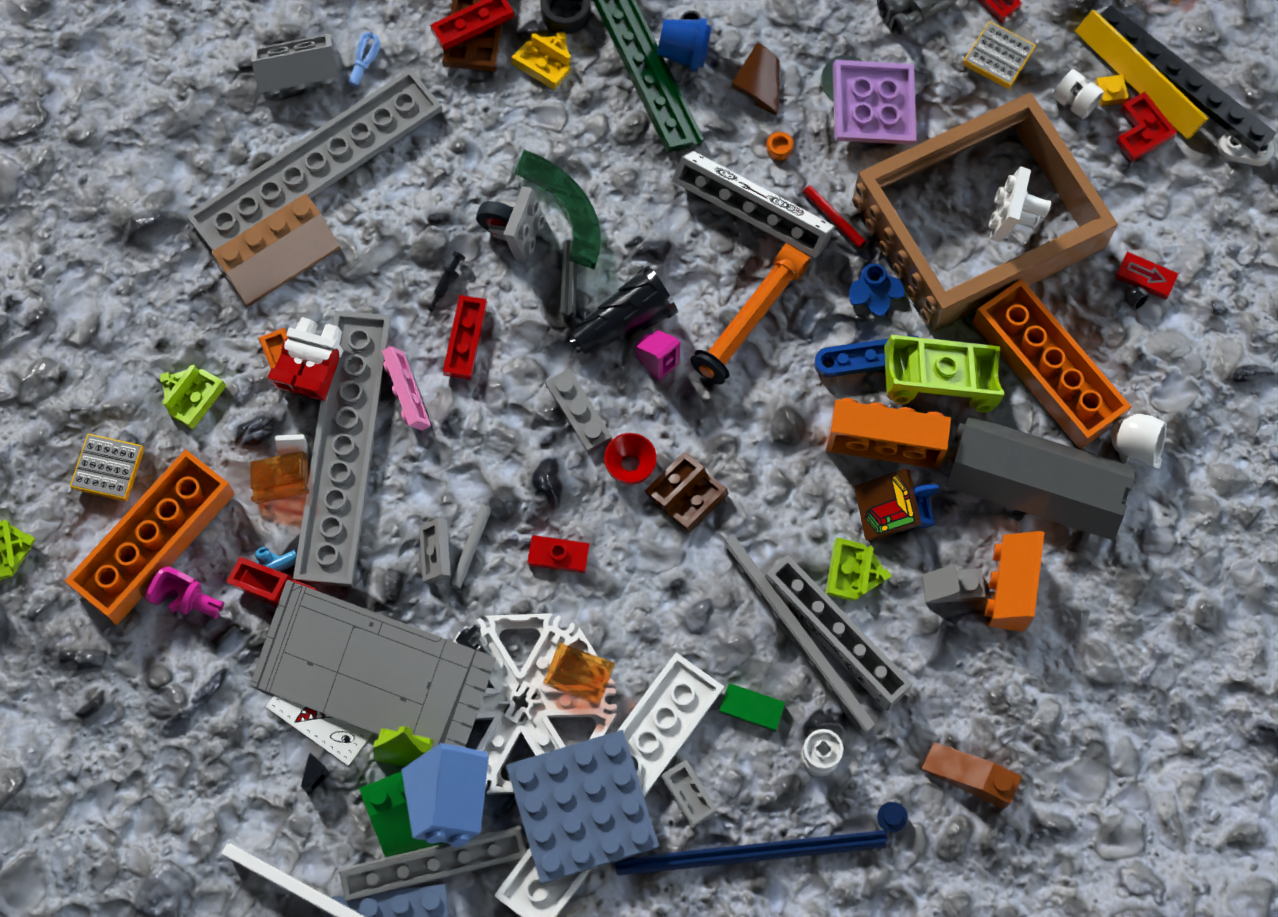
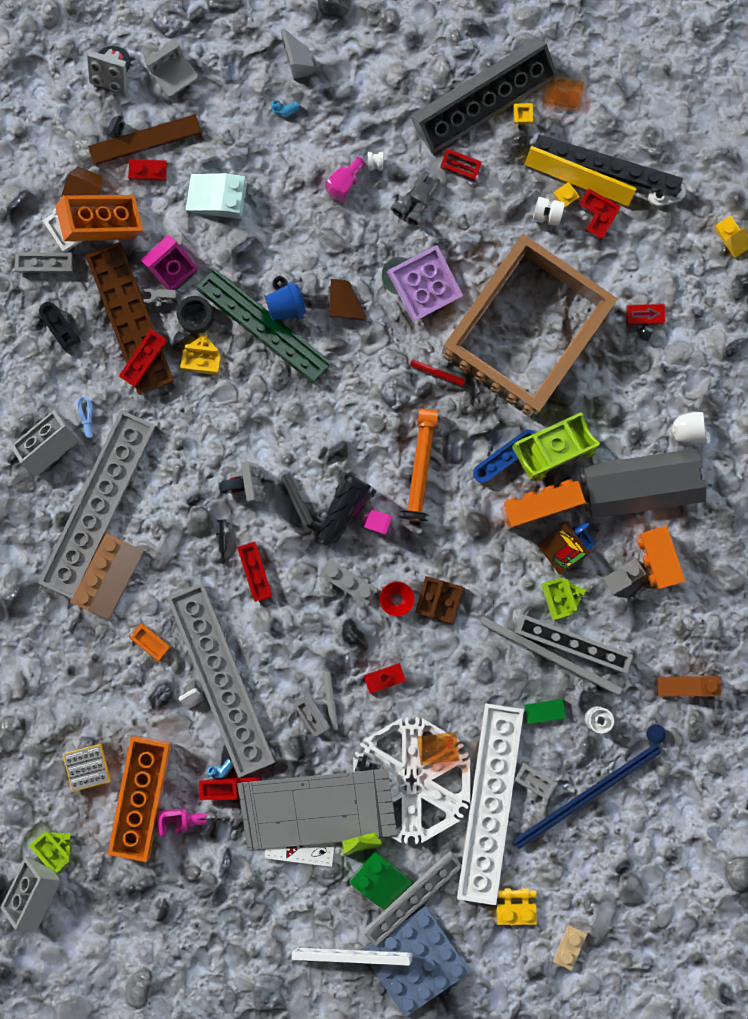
camera: 25 degrees left, 15 degrees up
lime slope [160,365,227,430] -> none
clear orange plate [250,451,309,504] -> none
hips [267,317,343,401] -> none
black slope [301,753,330,795] -> none
bright pink plate [382,346,431,431] -> none
medium blue slope [401,743,489,847] -> none
sand blue plate [506,729,659,885] -> none
clear green tile [515,149,601,270] -> none
light grey brick [672,151,836,258] -> none
orange tile [766,132,794,160] -> none
blue plate [849,263,904,317] -> none
tile [962,21,1036,90] -> none
orange brick [972,279,1132,450] -> none
white plate [989,166,1051,242] -> none

